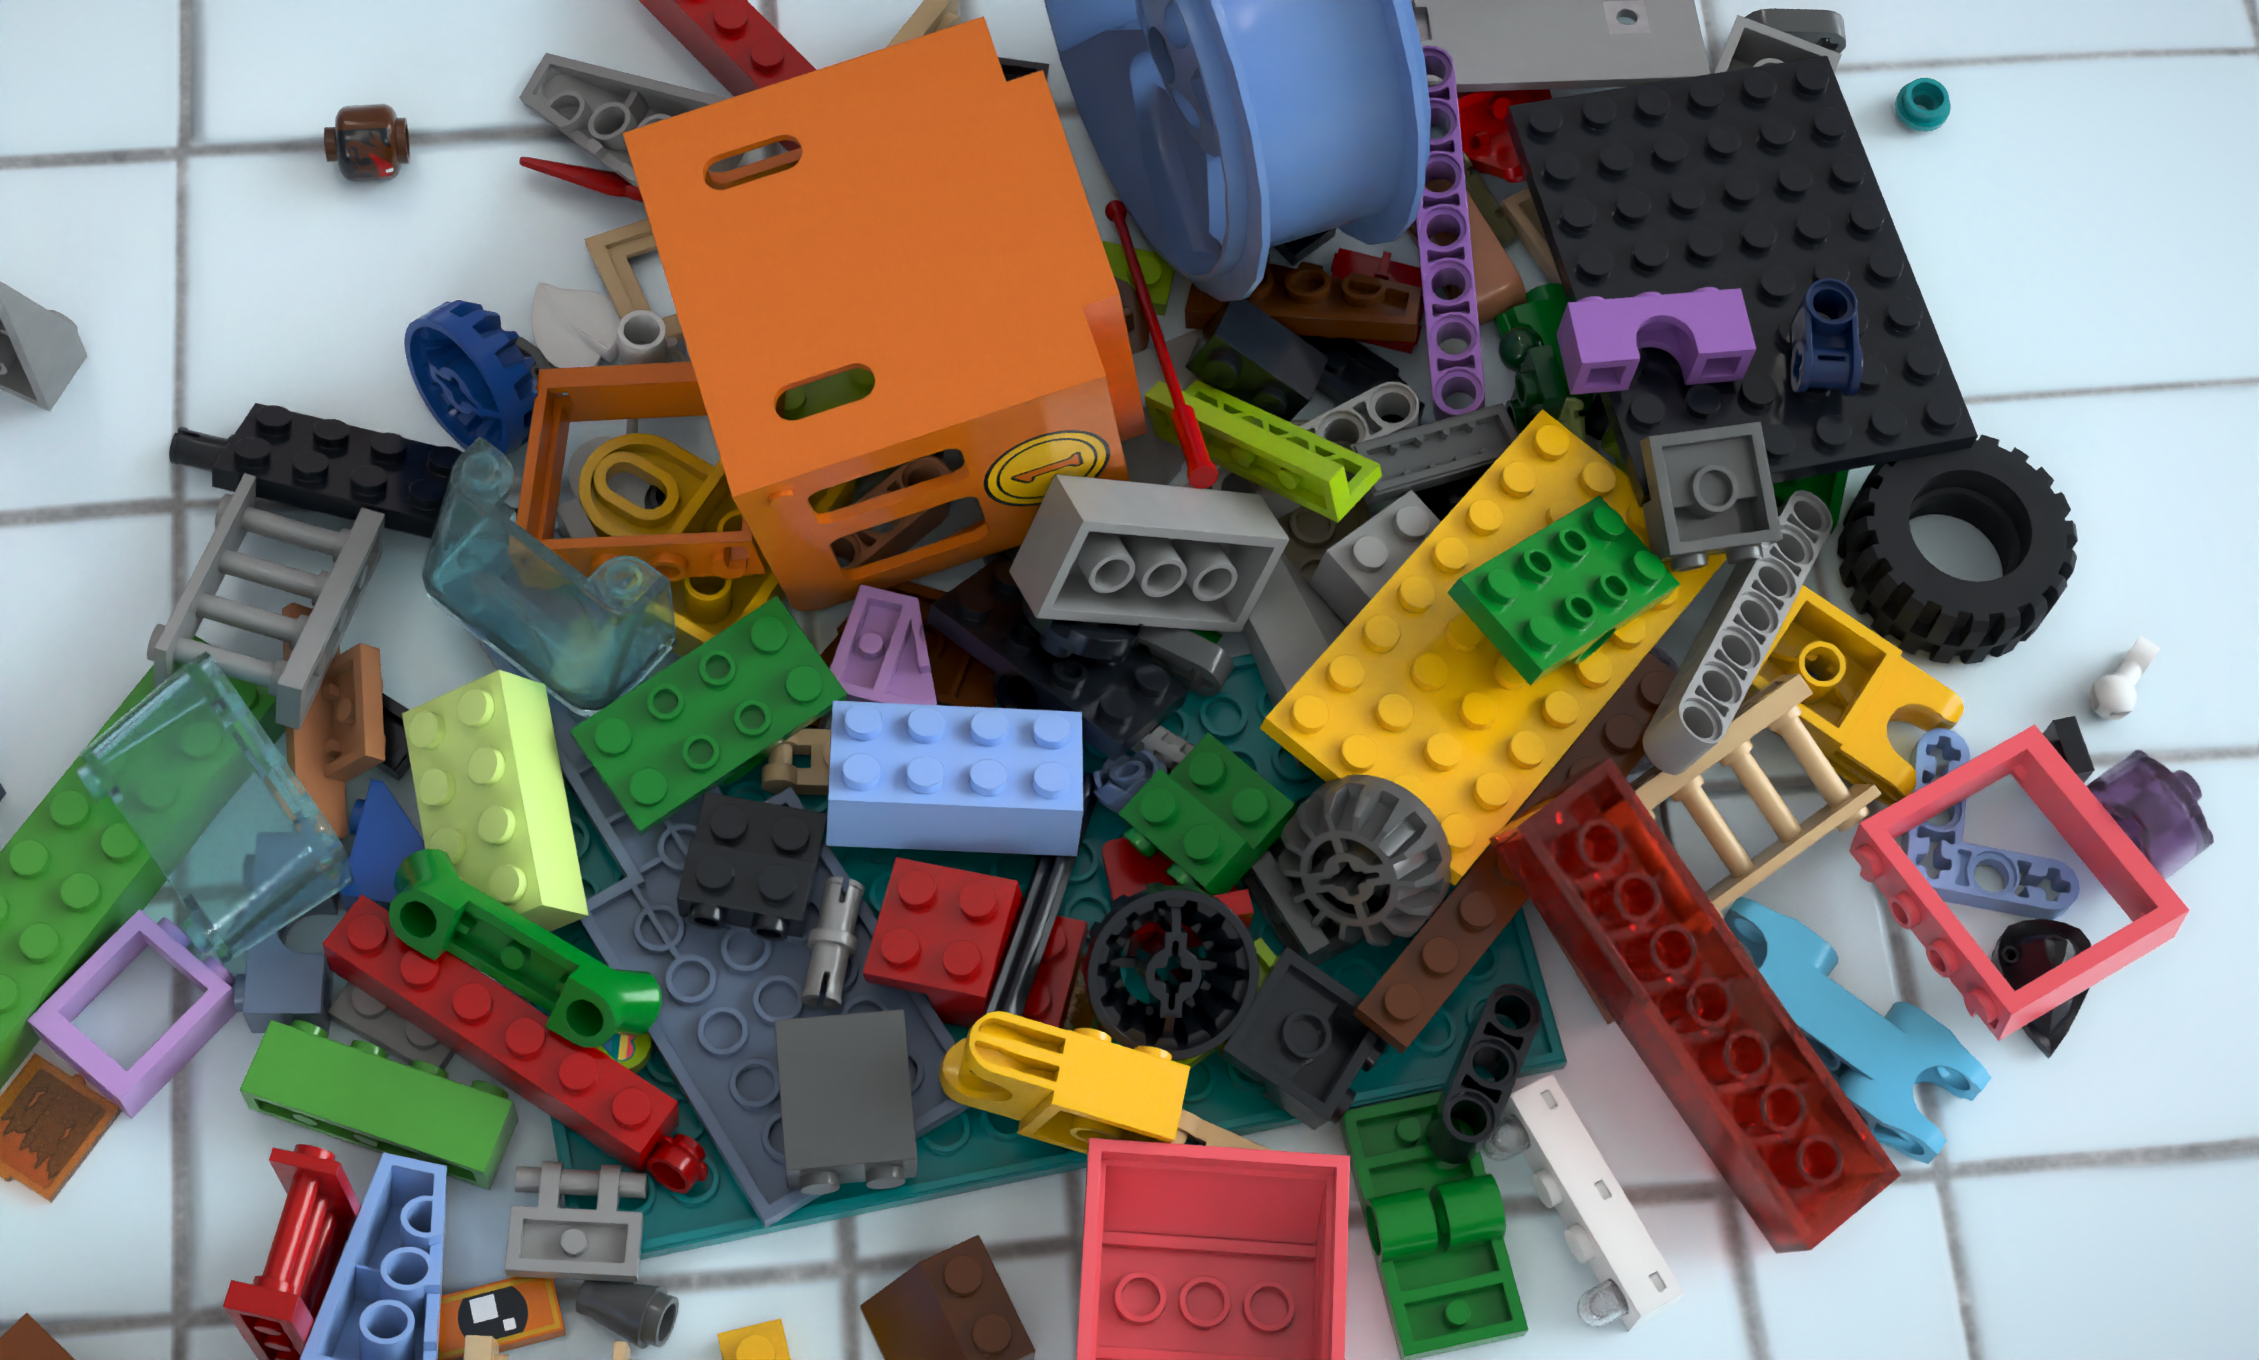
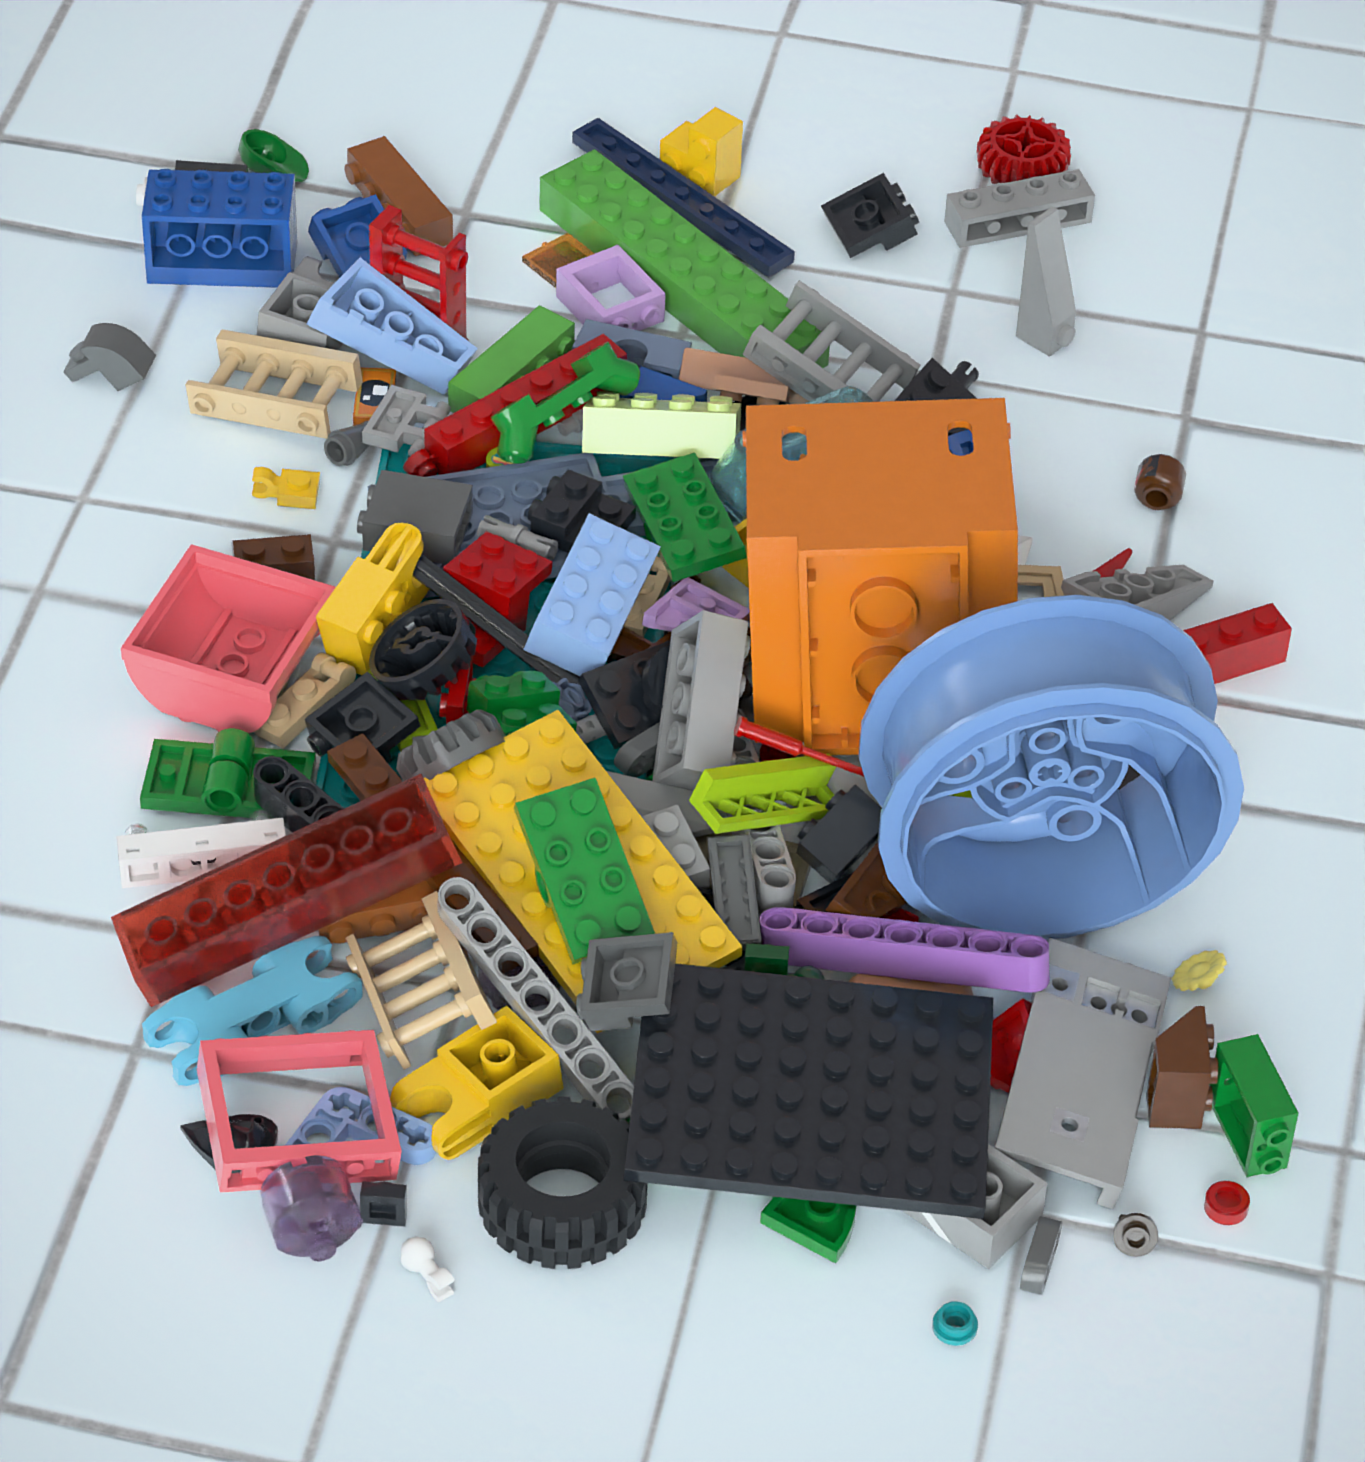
camera: 115 degrees right, 20 degrees down
clear light blue windscreen [76,651,355,966] -> none
medium lavender arch [1556,287,1756,395] -> none
dark blue piece [1791,278,1863,396] -> none

